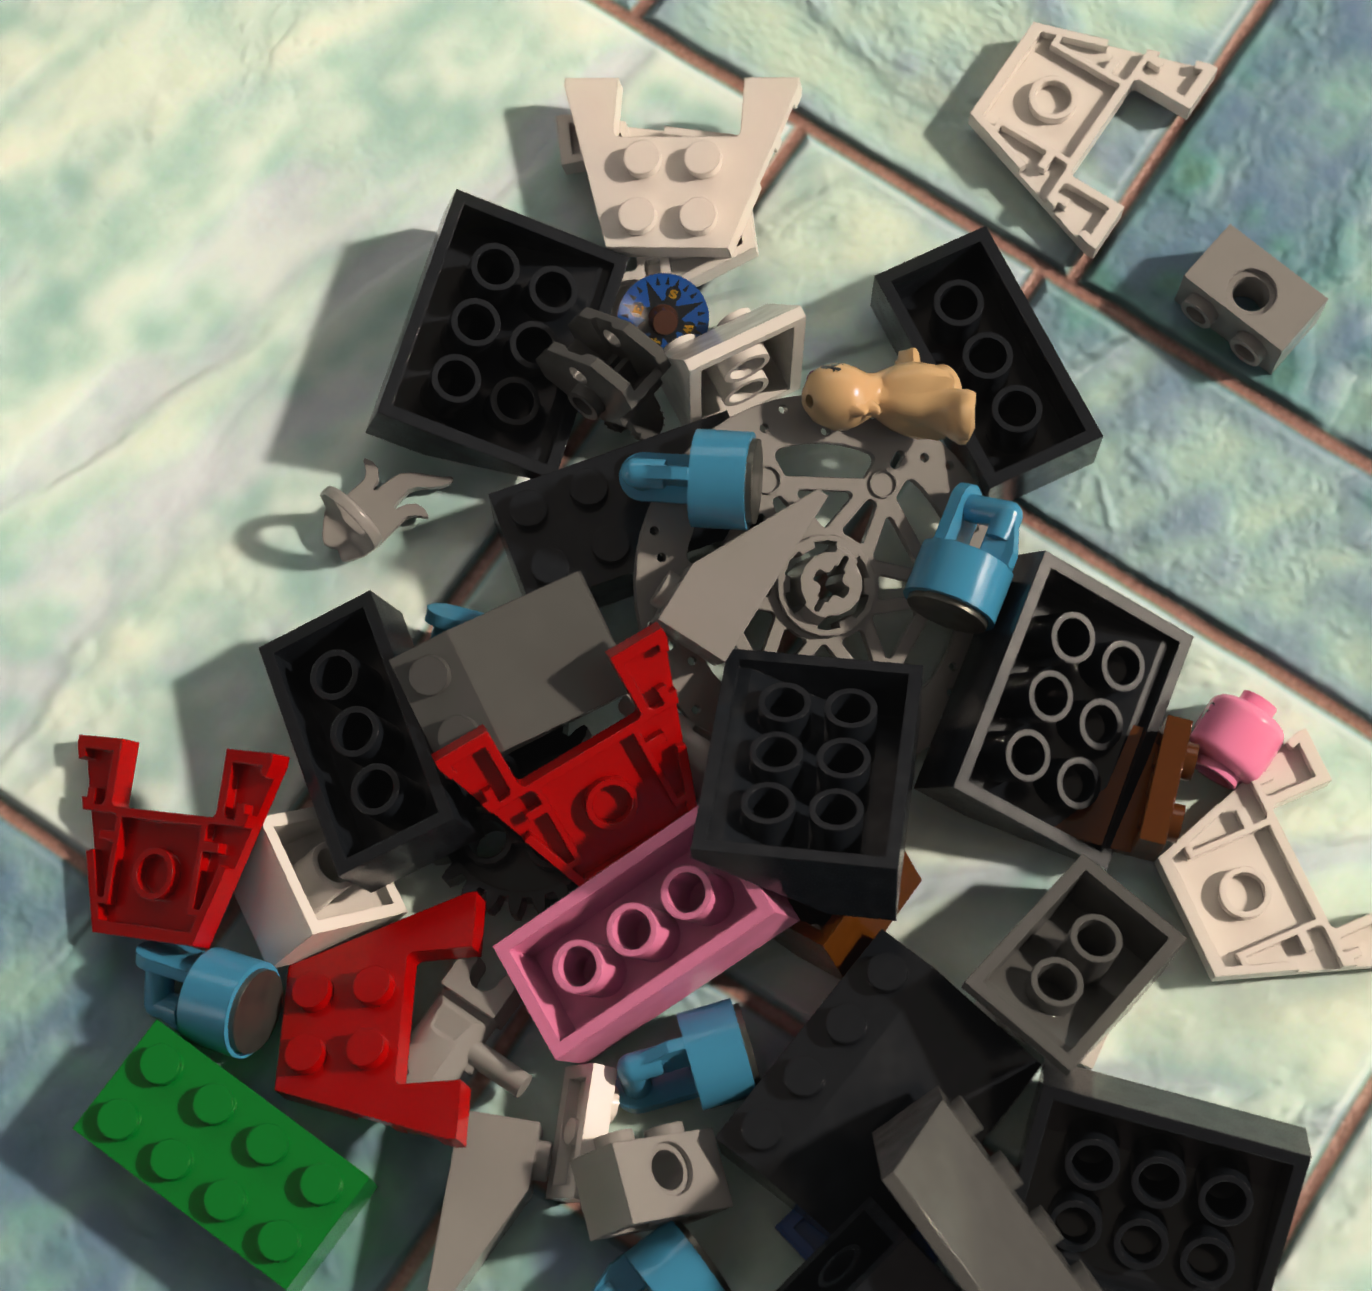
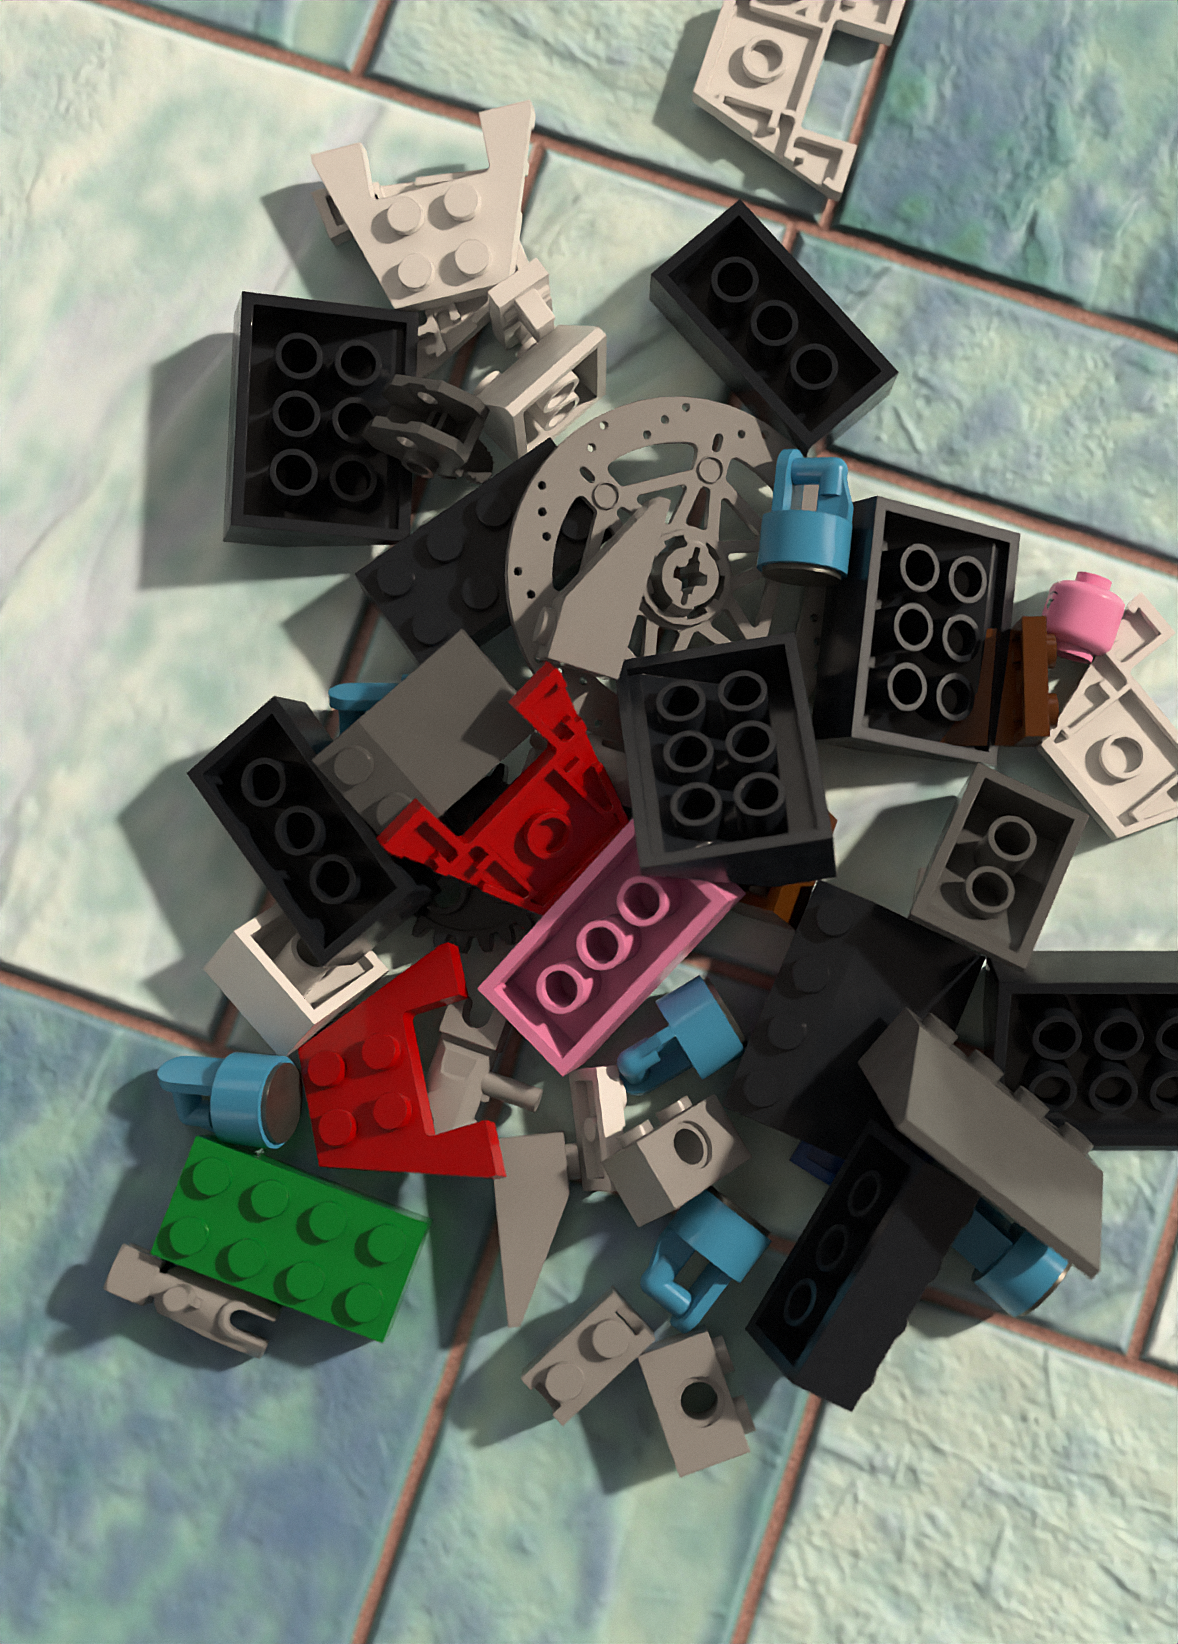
camera: 15 degrees left, 10 degrees up
red wing [78,734,290,949] -> none
light grey piece [320,458,454,562] -> none
piece [617,273,709,349] -> none
dark azure piece [619,429,763,531] -> none
tan animal [802,348,976,445] -> none
light grey brick [1175,224,1328,374] -> none
none -> light grey piece [103,1243,284,1359]
none -> white hinge [487,258,556,351]

